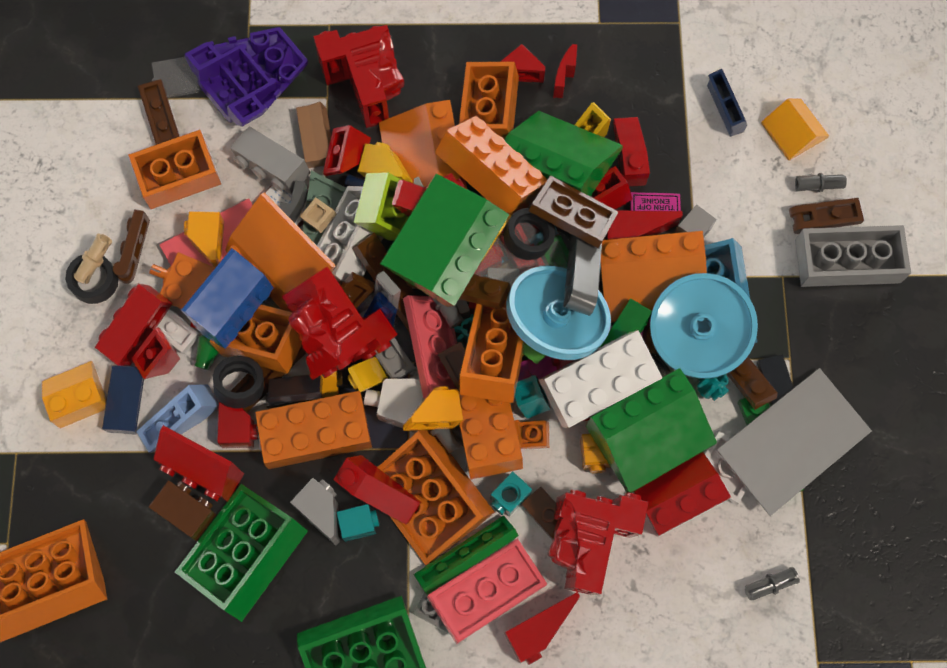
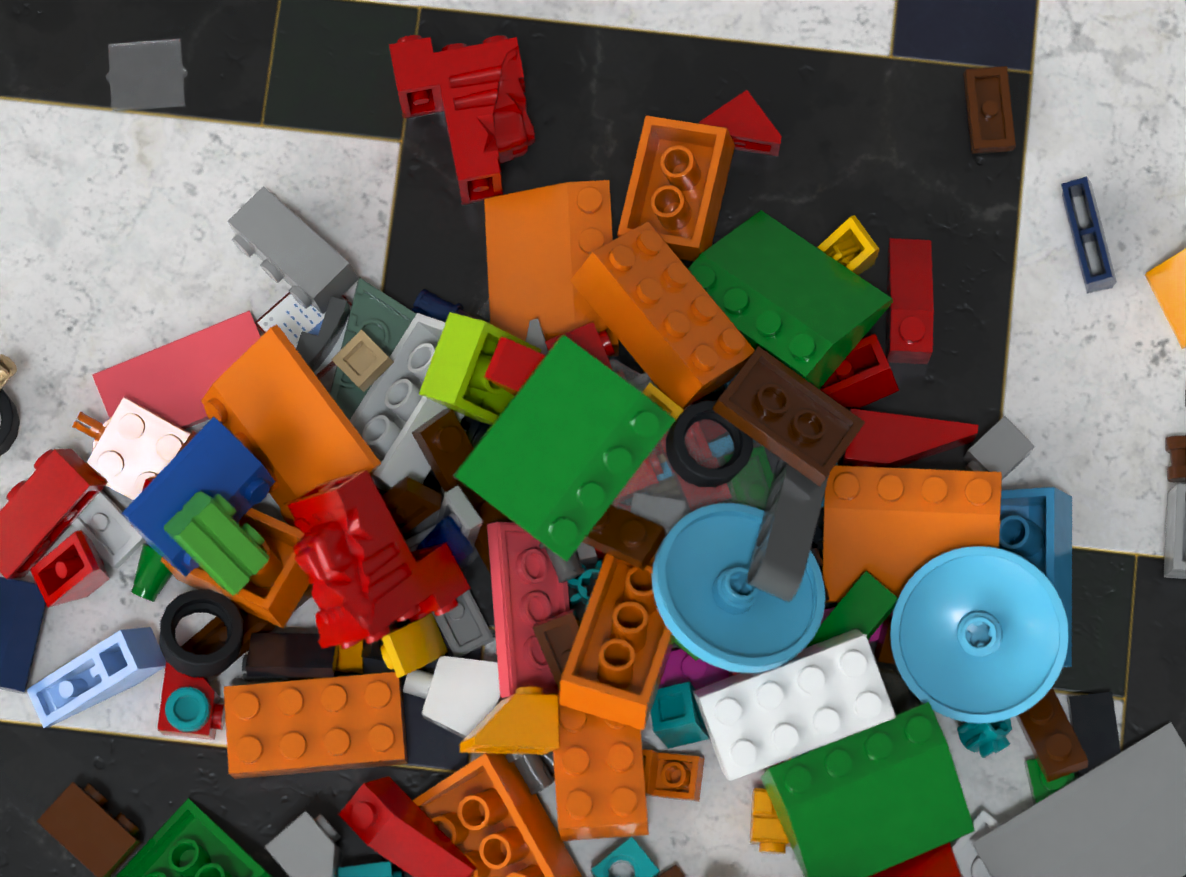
camera: 10 degrees right, 5 degrees up
reddish brown plate [113,209,150,284] -> none
orange brick [129,130,221,209] -> none
reddish brown tile [138,79,180,145] -> none
red slope [154,425,244,502] -> none
light orange slope [184,212,224,268] -> none
dark purple wedge [185,27,308,127] -> none
medium nougat piece [296,102,331,168] -> none
red slope [323,125,371,176] -> none
yellow slope [358,142,413,183] -> none
red slope [553,44,577,98] -> none
dark pink tile [630,192,681,211] -> none
none -> bright green brick [163,491,269,595]
none -> teal tile [165,687,211,732]
none -> reddish brown plate [964,66,1016,154]

